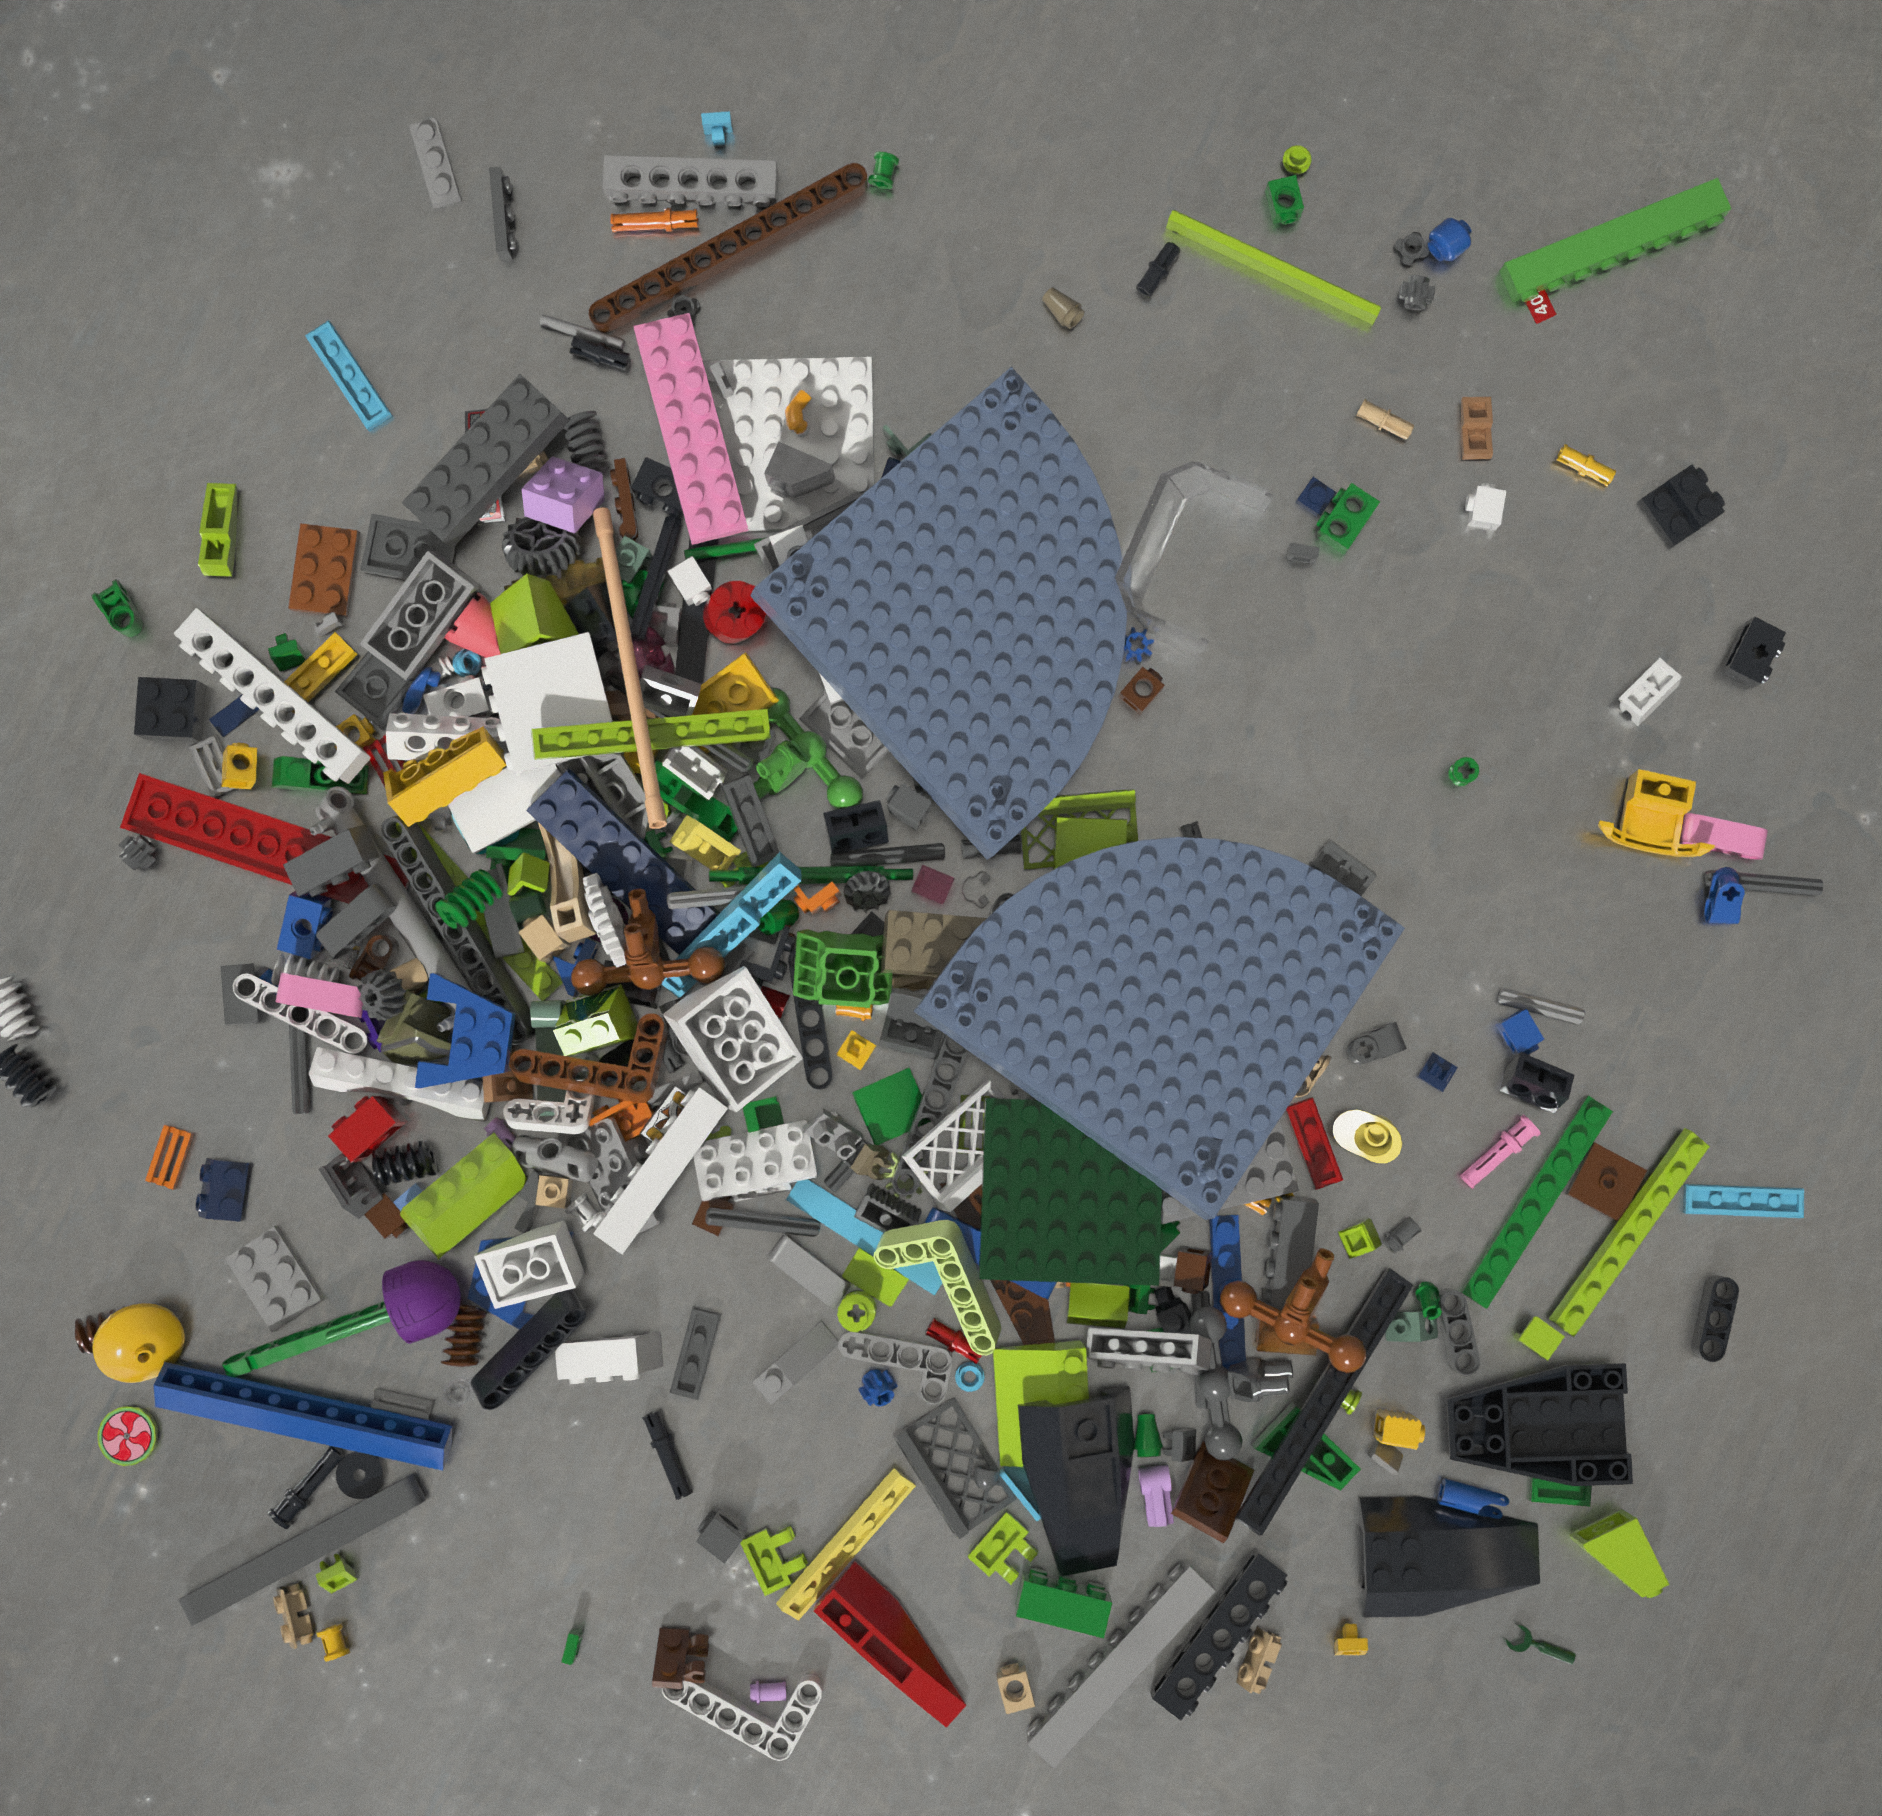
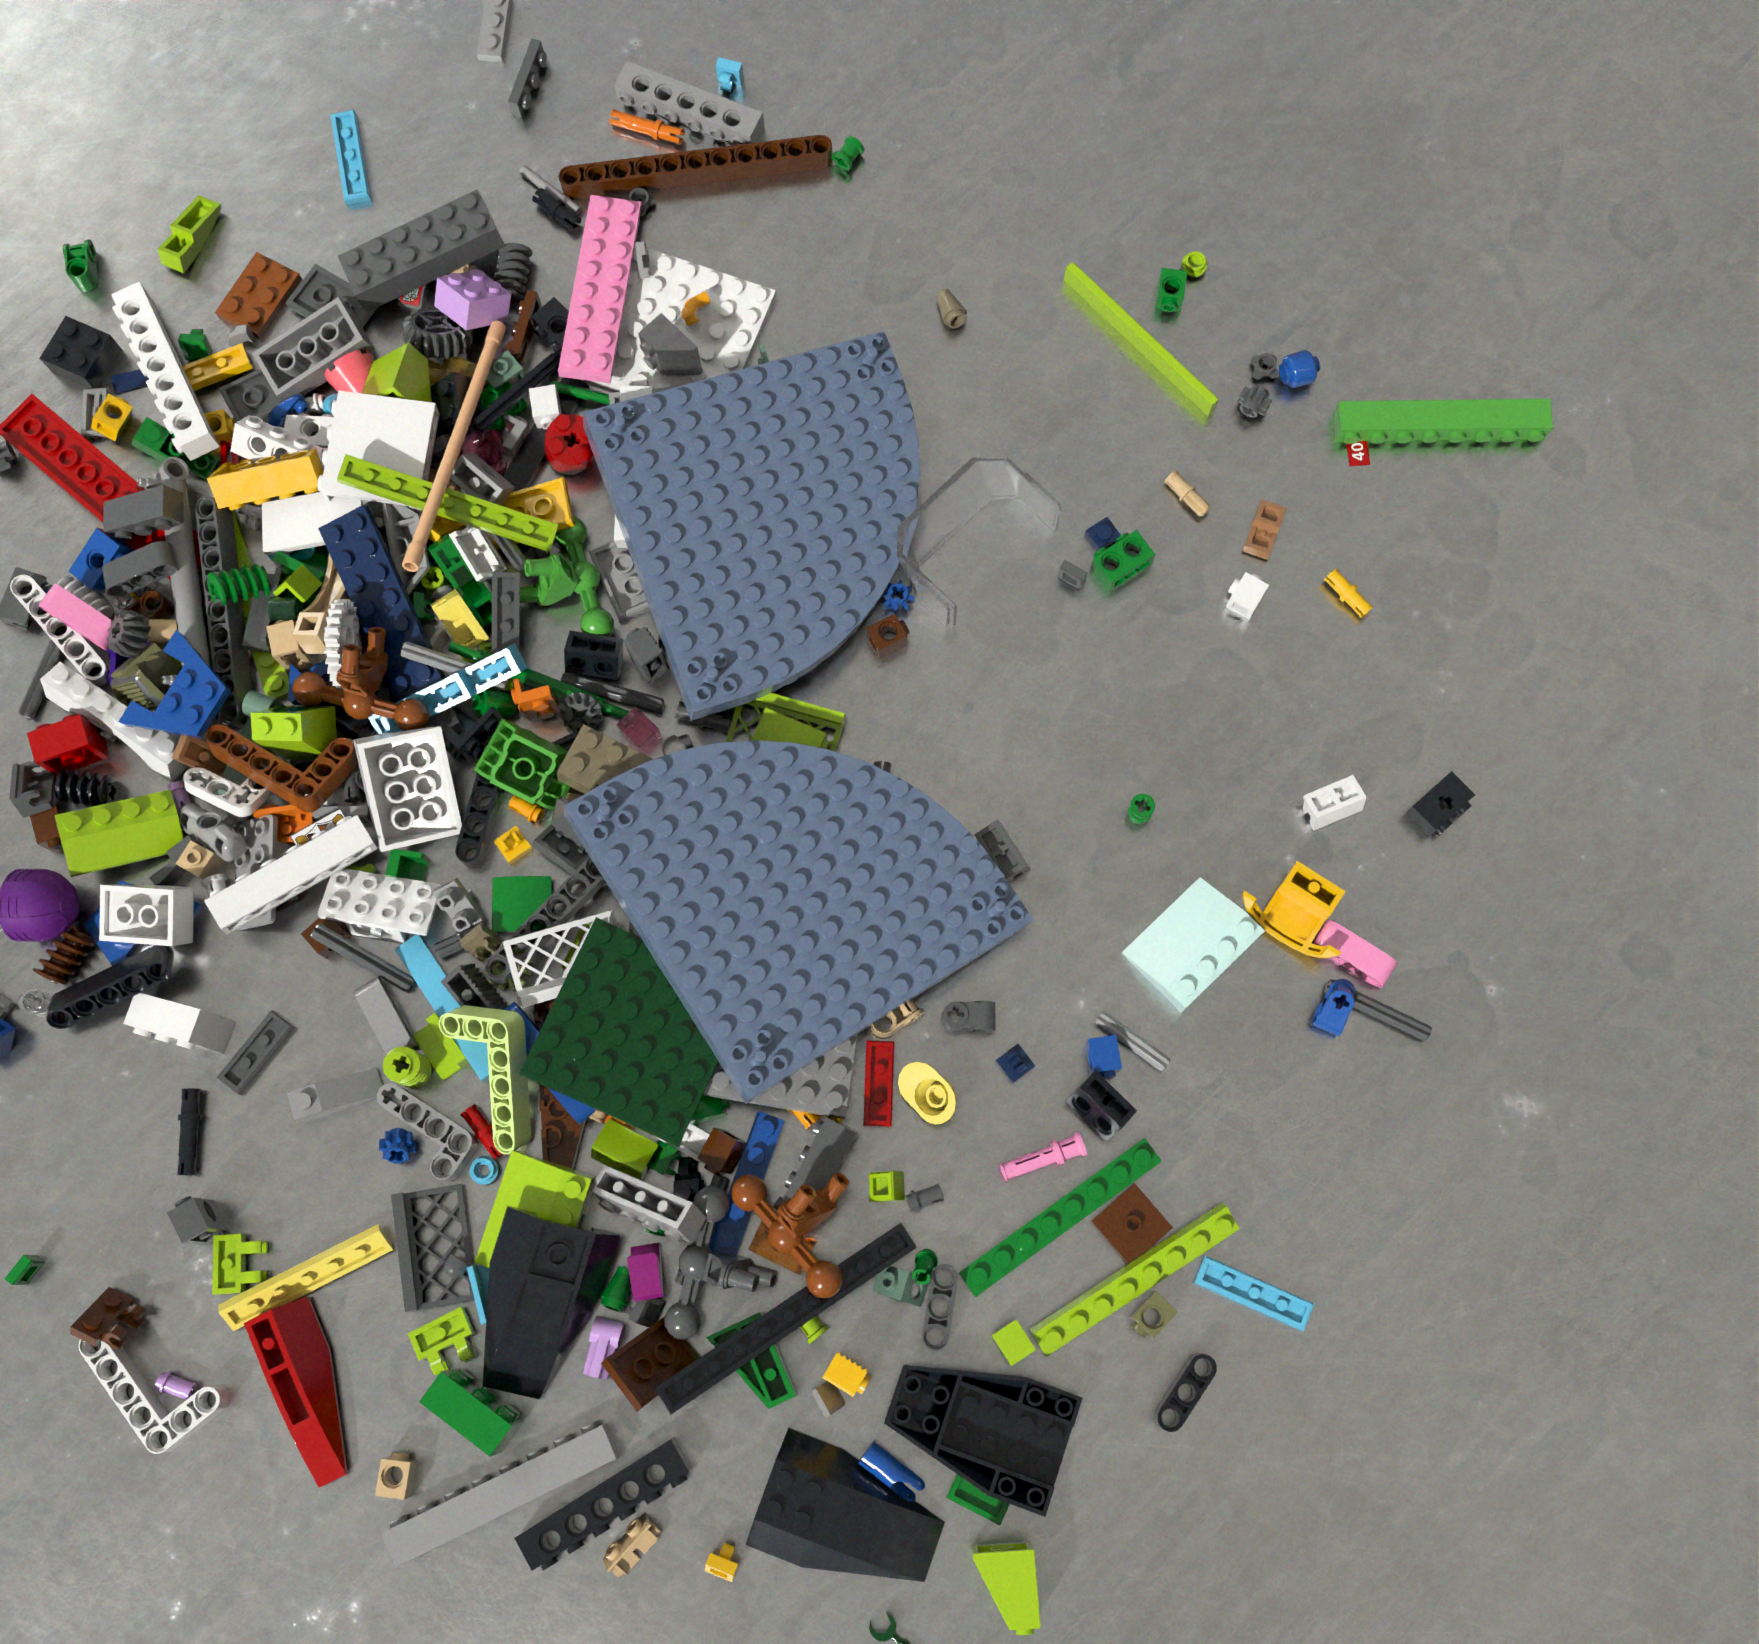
camera: 20 degrees right, 10 degrees down
red tile [761,986,790,1018] -> none
black axle [1136,242,1181,297] -> none
black plate [1639,464,1725,548] -> none
none -> magenta slope [627,1242,663,1302]
none -> light aqua slope [1122,877,1265,1013]
none -> olive brick [1129,1291,1177,1338]

